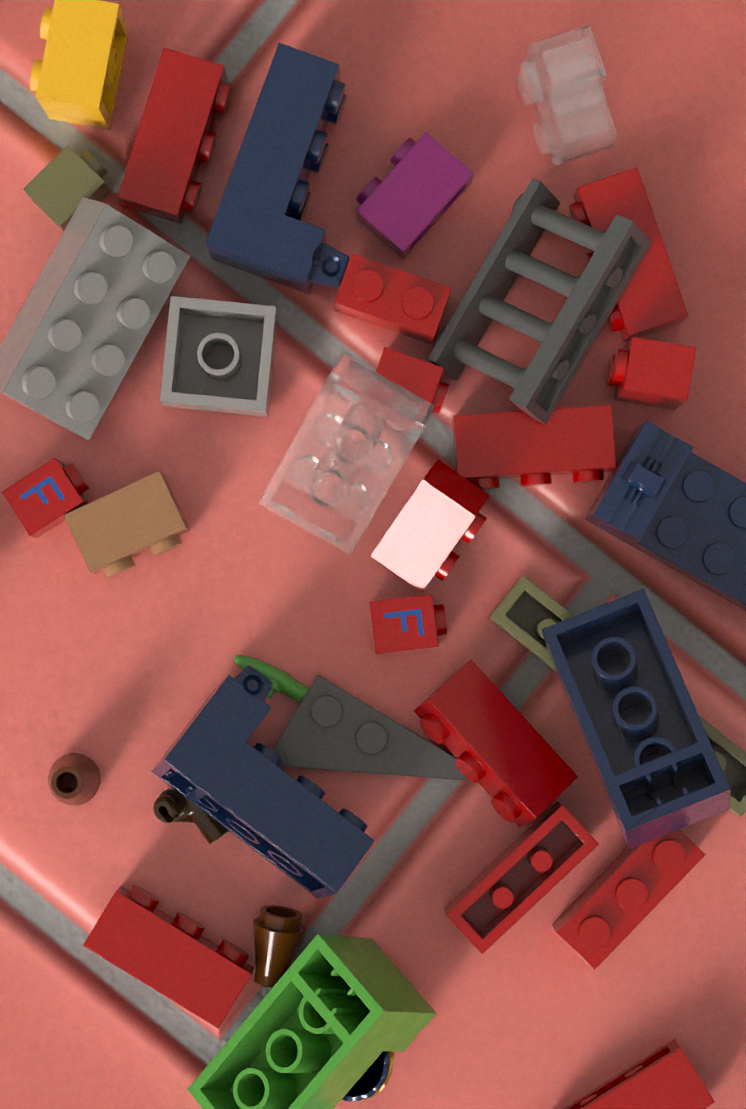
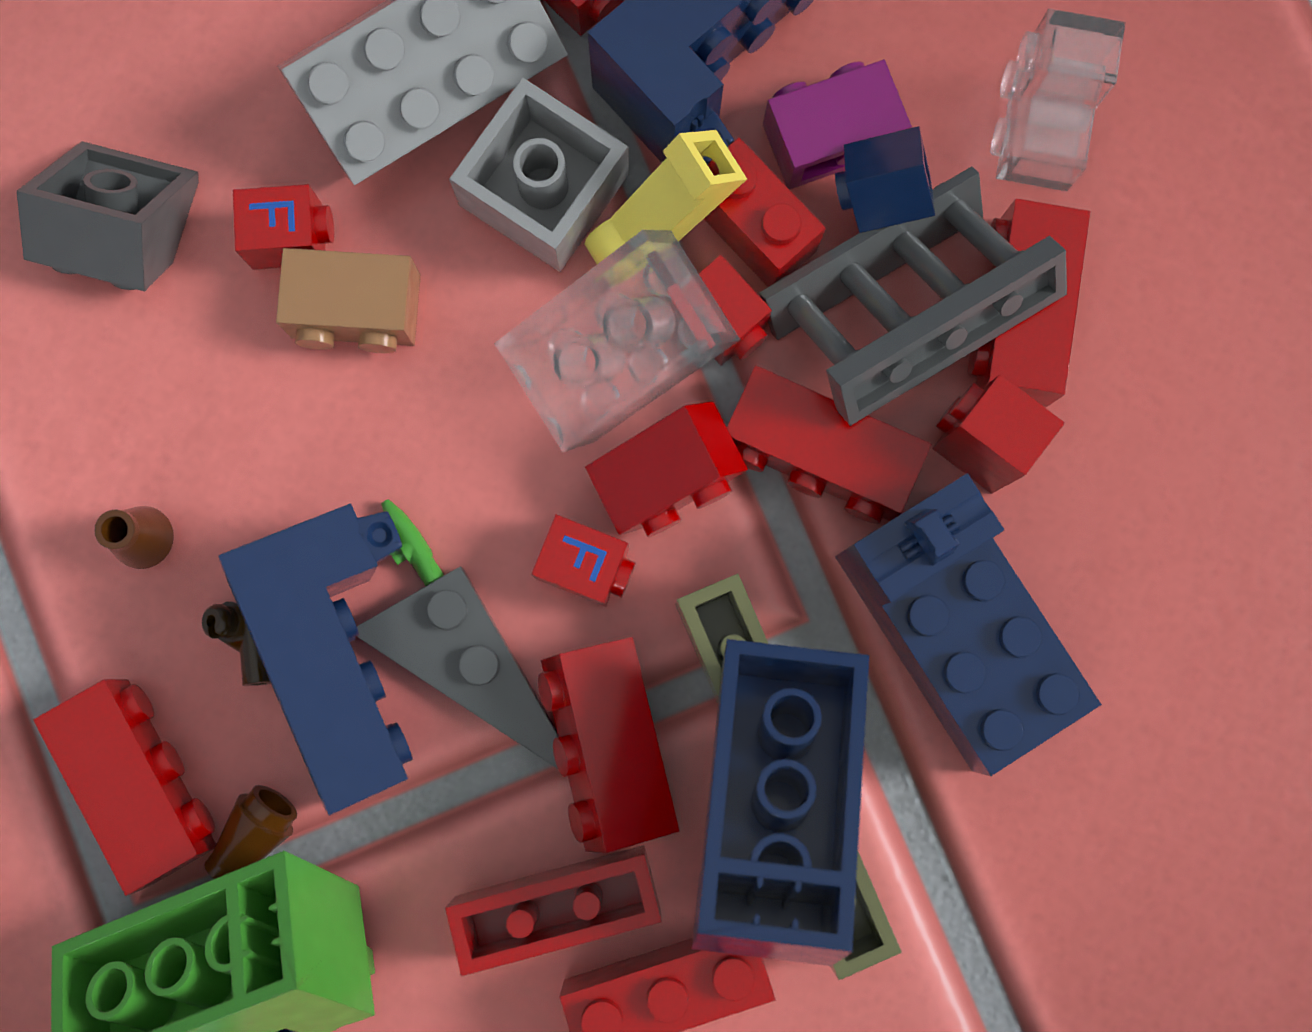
camera: 25 degrees right, 5 degrees down
none -> light yellow leg [585,130,747,285]
none -> dark blue brick [835,126,935,233]

